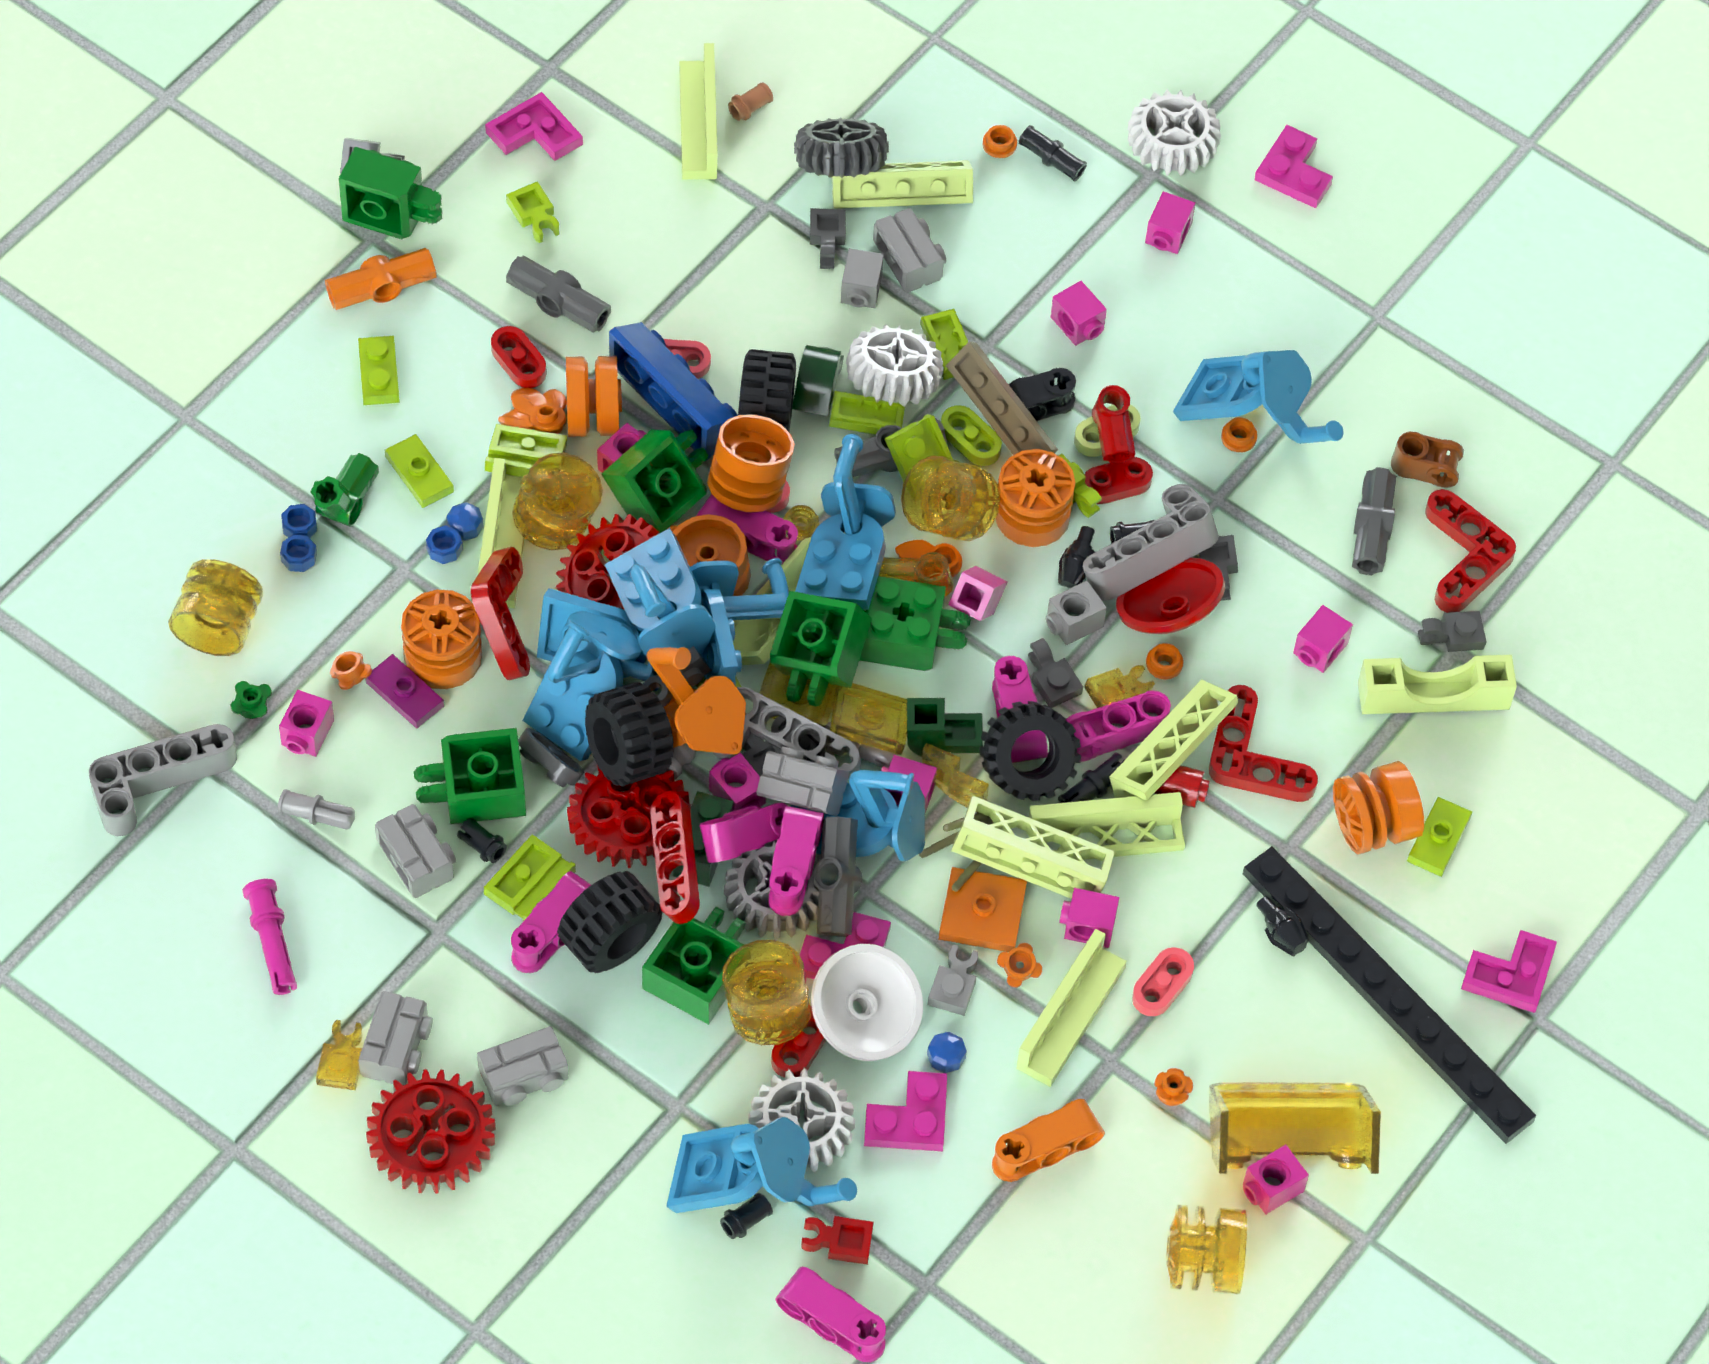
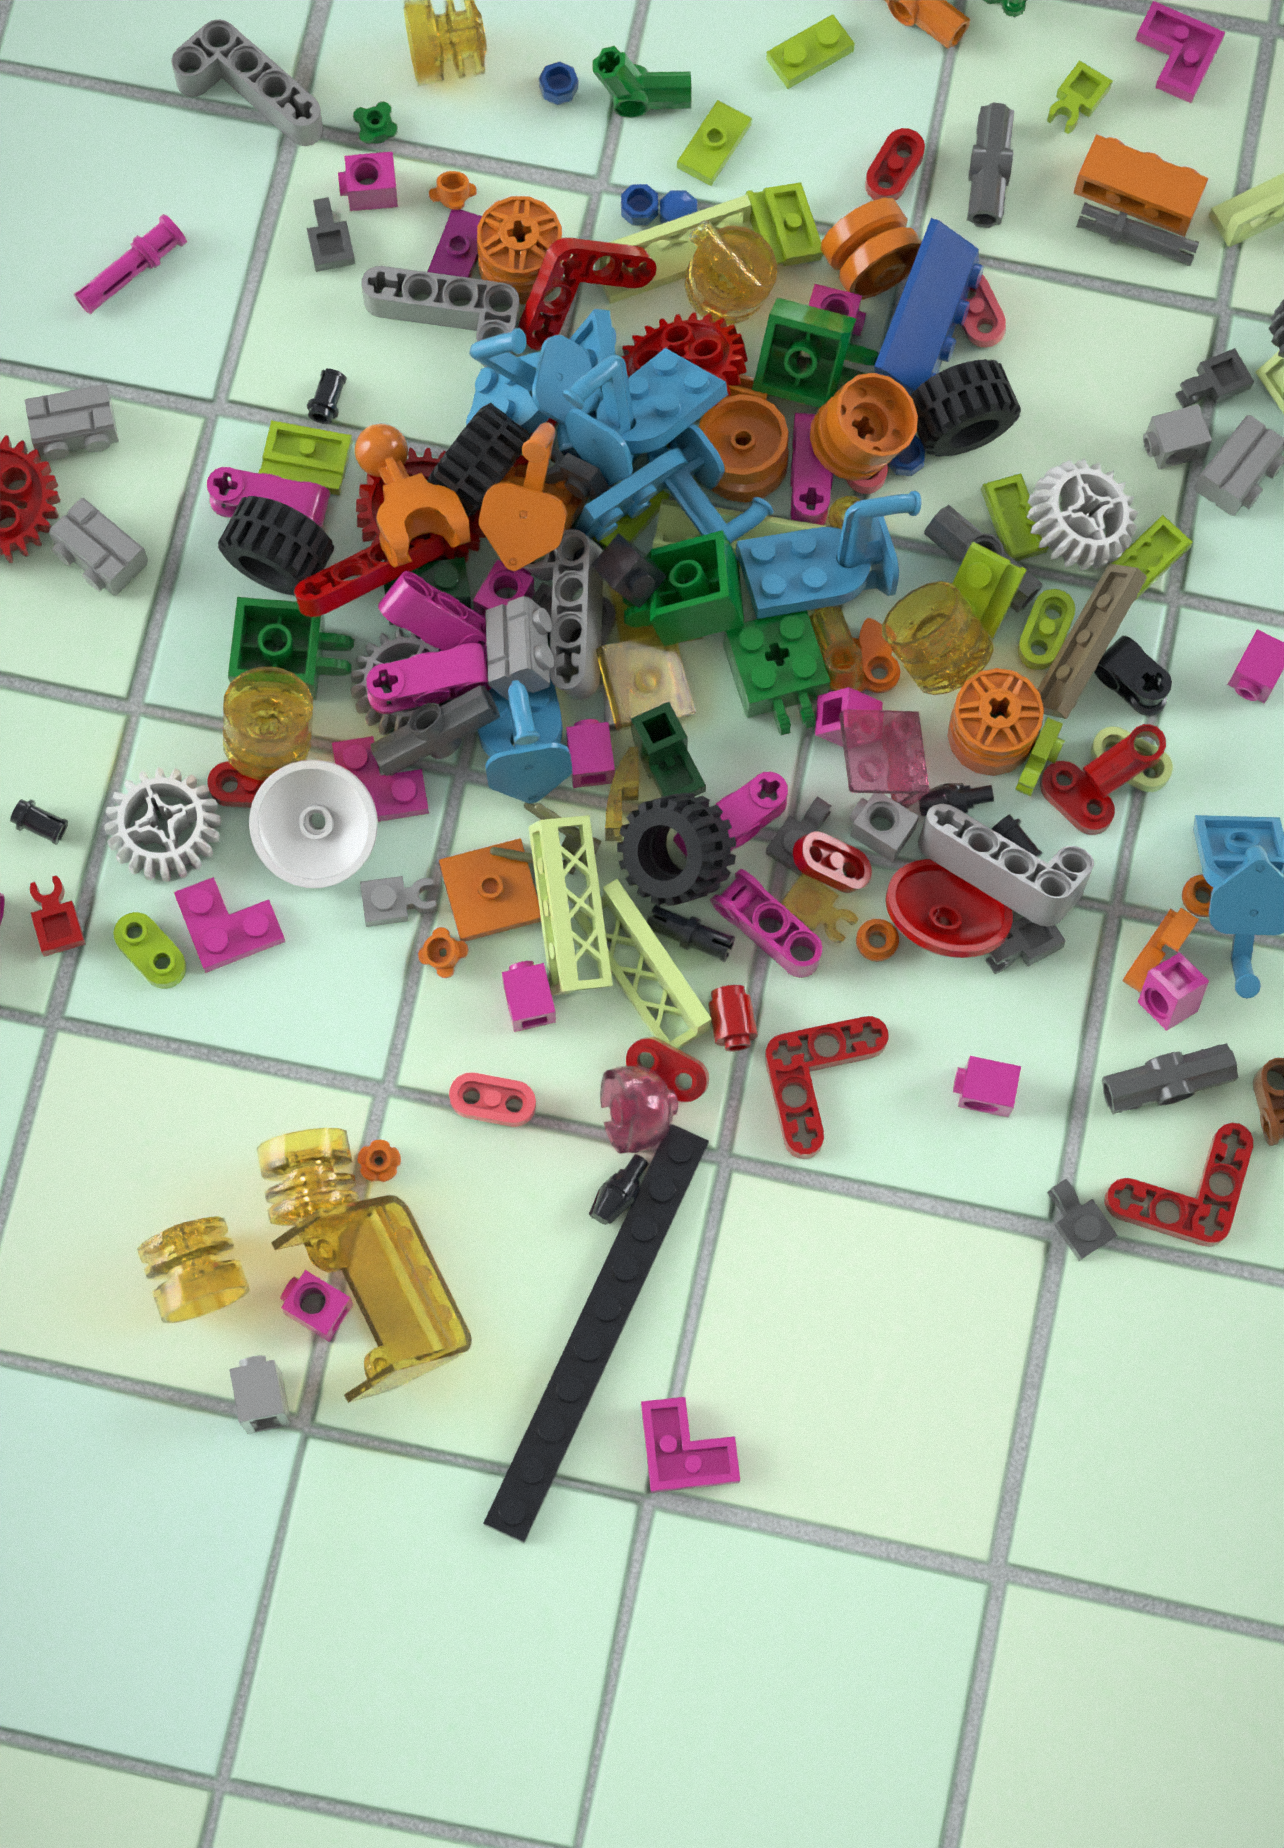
camera: 65 degrees right, 15 degrees up
light grey axle [278,789,355,830] -> none
blue tile [281,504,317,538] -> none
clear yellow plate [316,1020,363,1090] -> none
light grey brick [375,804,456,898] -> none
green hinge [413,728,526,824] -> none
orange plate [498,388,567,434] -> none
dark grey plate [518,728,584,787] -> none
dark azure plate [666,1117,857,1213] -> none
dark green brick [792,345,844,416] -> none
blue tile [927,1032,967,1073] -> none
orange piece [992,1099,1105,1182] -> none
yellowish green fence [1016,929,1127,1087] -> none
yellowish green fence [1109,679,1239,801] -> none
orange wheel [1333,761,1424,855] -> none
yellowish green arch [1358,655,1517,714] -> none
lime plate [1407,797,1472,877] -> none
none -> lime plate [113,912,186,989]
none -> light grey brick [229,1355,292,1434]
none -> clear yellow wheel [257,1128,361,1226]
none -> dark grey plate [307,197,355,272]
none -> orange piece [355,423,471,568]
none -> light grey beam [361,266,520,367]
none -> black brick [591,533,667,609]
none -> clear pink cylinder [600,1066,678,1154]
none -> red plate [626,1037,709,1102]
none -> red plate [793,831,872,893]
none -> clear pink bracket [839,709,930,808]
none -> orange brick [1073,134,1209,237]
none -> dark grey pin [1076,202,1199,266]
none -> orange piece [1122,908,1199,992]
none -> dark pink brick [1138,952,1209,1031]

